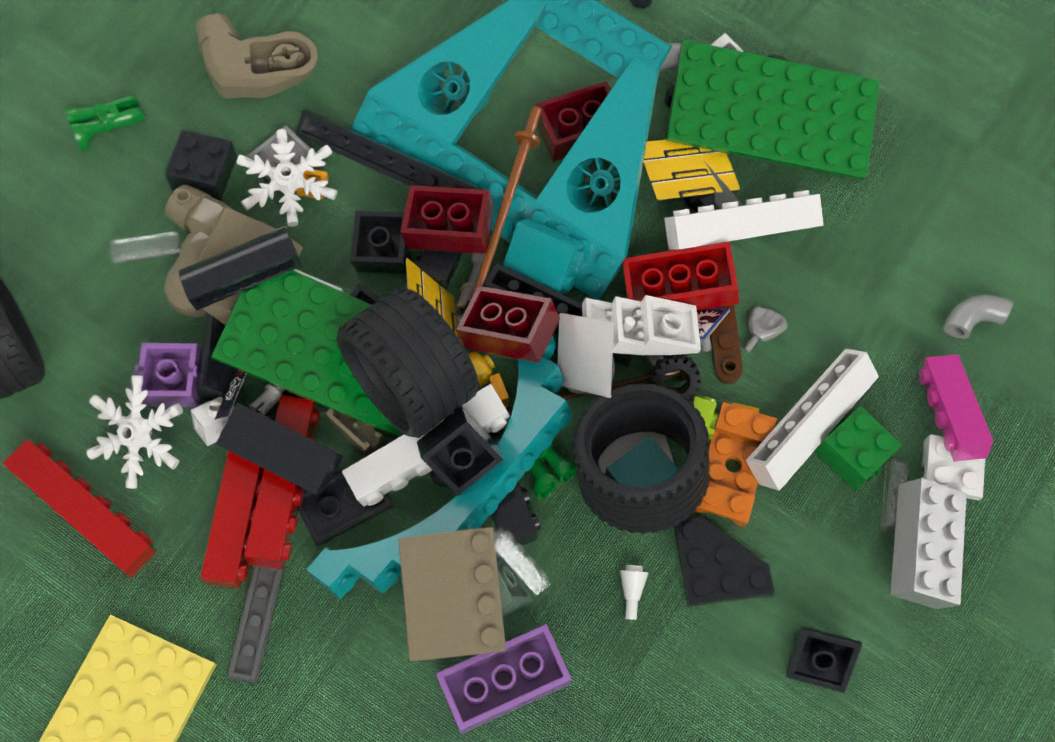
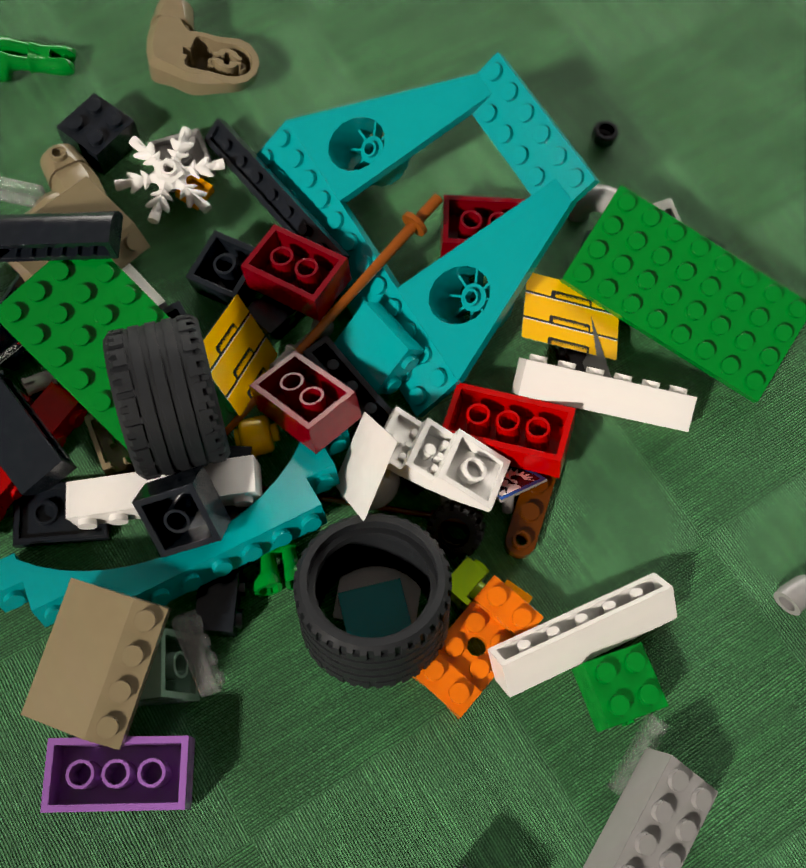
camera: 20 degrees right, 0 degrees up
light orange plate [489,373,509,408] -> none
white cone [620,565,648,620] -> none
black plate [673,517,775,607] -> none
light grey piece [744,306,788,353] -> none
dark pink brick [919,354,994,462] -> none
white plate [922,434,985,500] -> none

